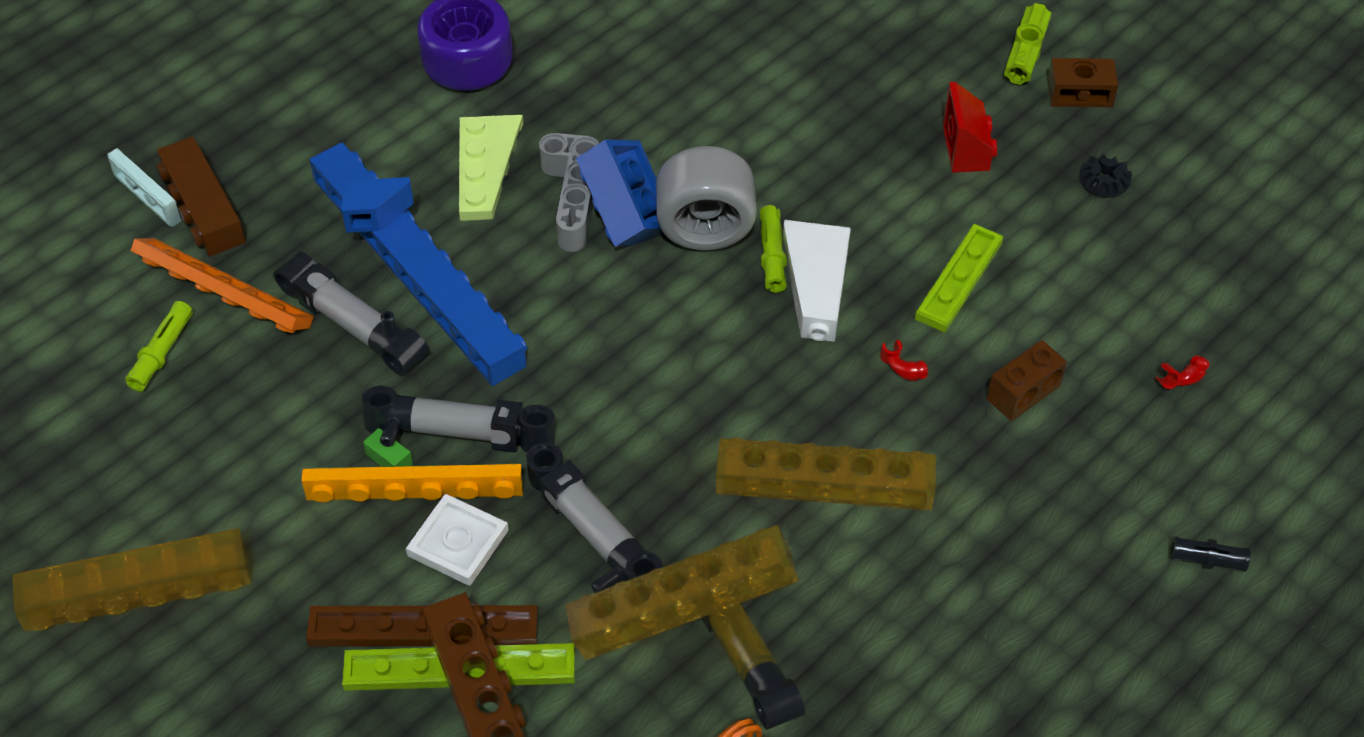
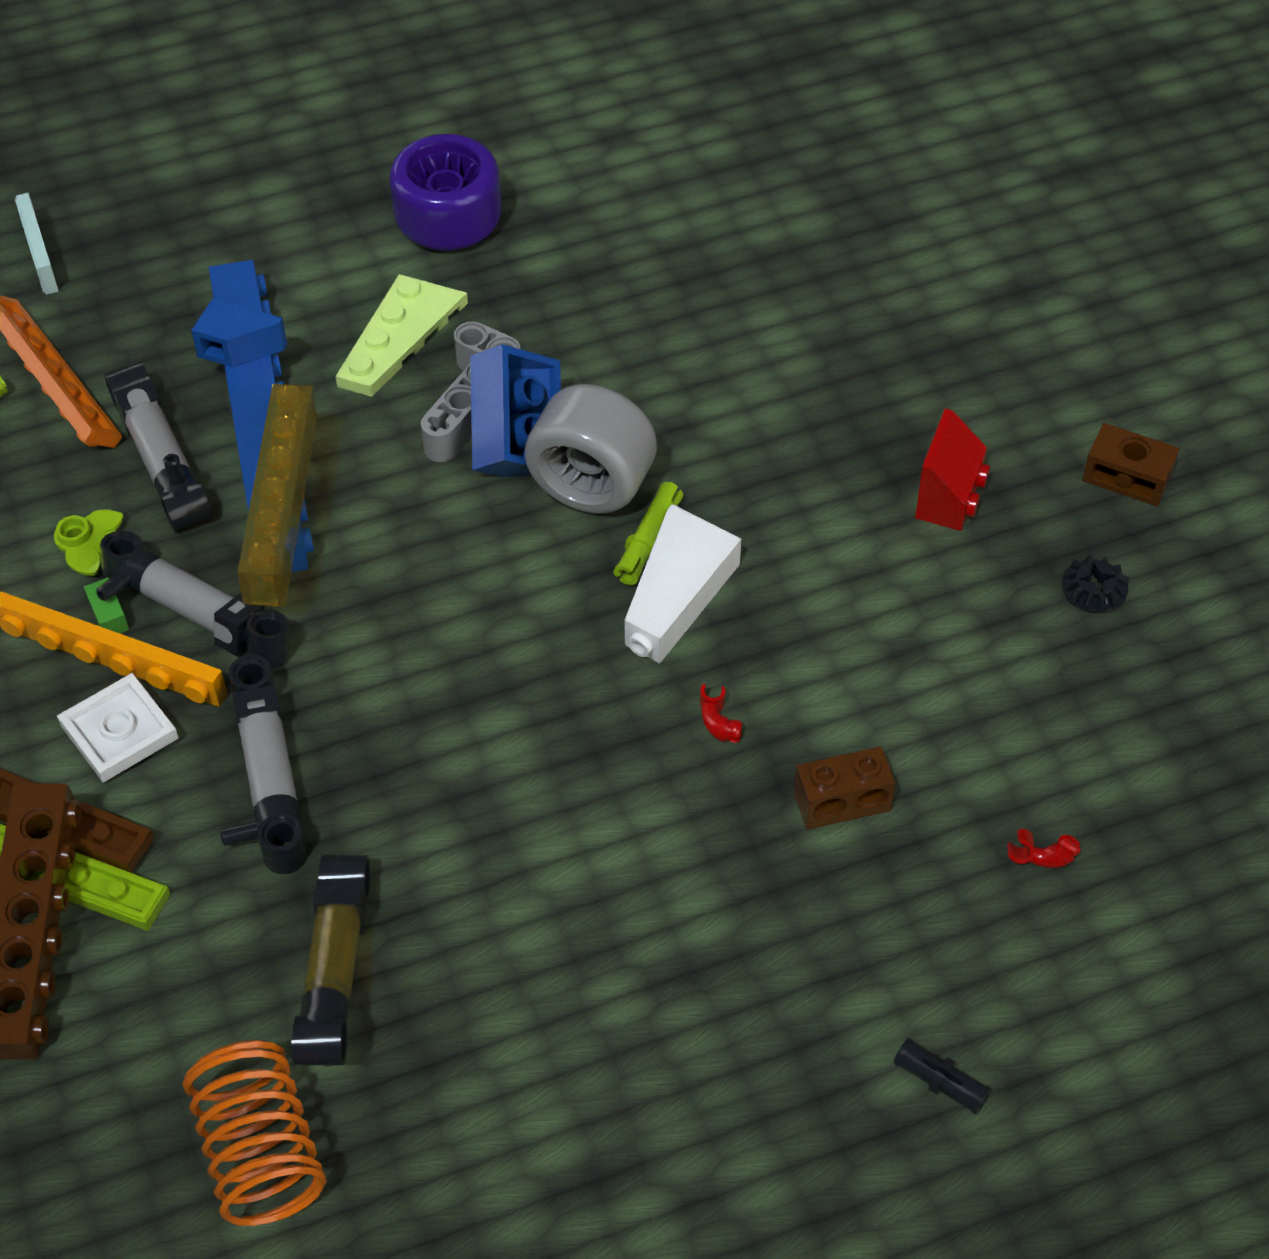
camera: 25 degrees right, 0 degrees up
reddish brown brick [155,136,246,257] -> none
clear yellow brick [565,524,799,660] -> none
clear yellow brick [716,438,936,510] -> none
lime tile [915,224,1004,333] -> none
lime piece [1004,3,1052,85] -> none
none -> lime plate [54,509,123,576]
none -> clear yellow brick [237,384,317,606]

